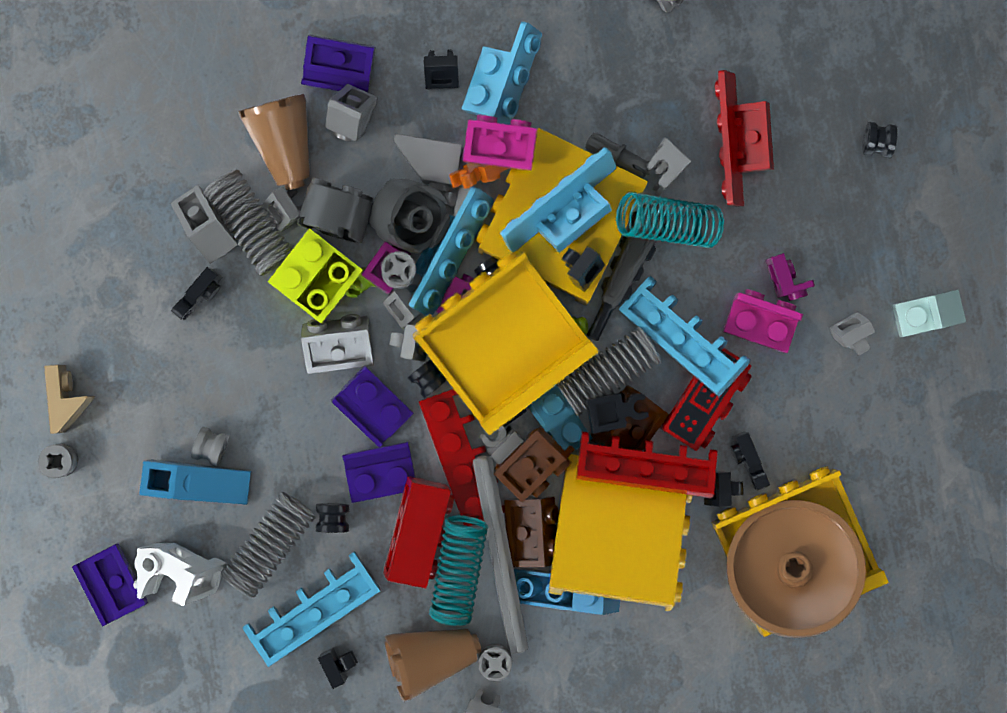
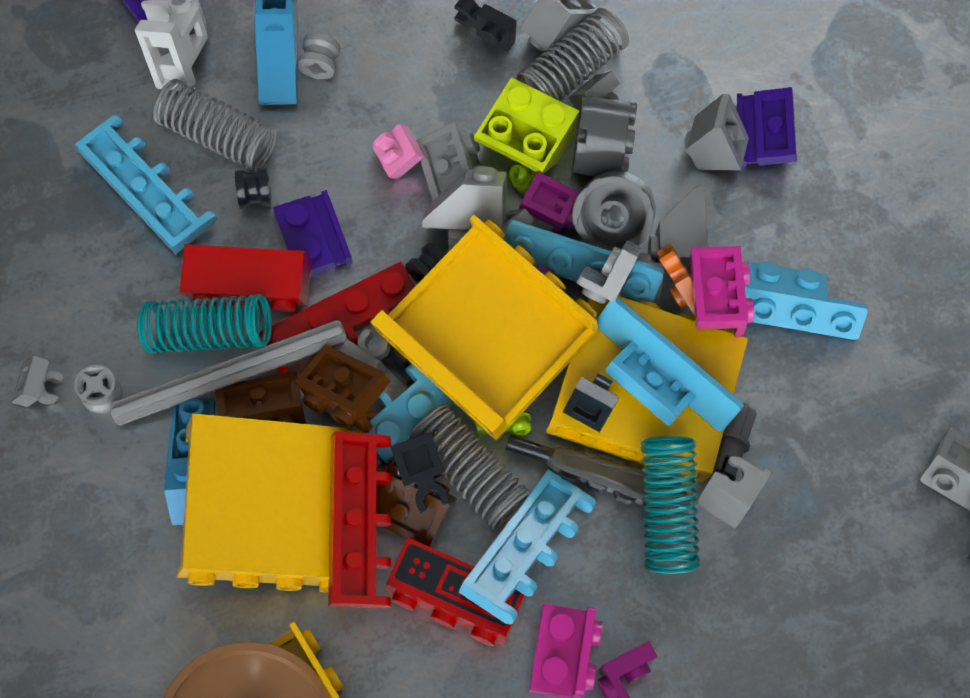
camera: 80 degrees right, 20 degrees down
medium nougat cone [238,94,310,190] -> none
black tile [318,648,358,689] -> none
dark purple plate [331,366,414,448] -> none
light grey wheel [382,252,416,289] -> none
medium nougat cone [384,629,481,702] -> none
black tile [424,50,459,89] -> none
black tile [704,471,744,507] -> none
red bracket [715,70,774,207] -> none
black plate [730,432,770,490] -> none
none -> bright pink tile [372,123,425,179]
none -> light grey slope [422,166,507,230]
none -> light grey bracket [576,240,641,304]

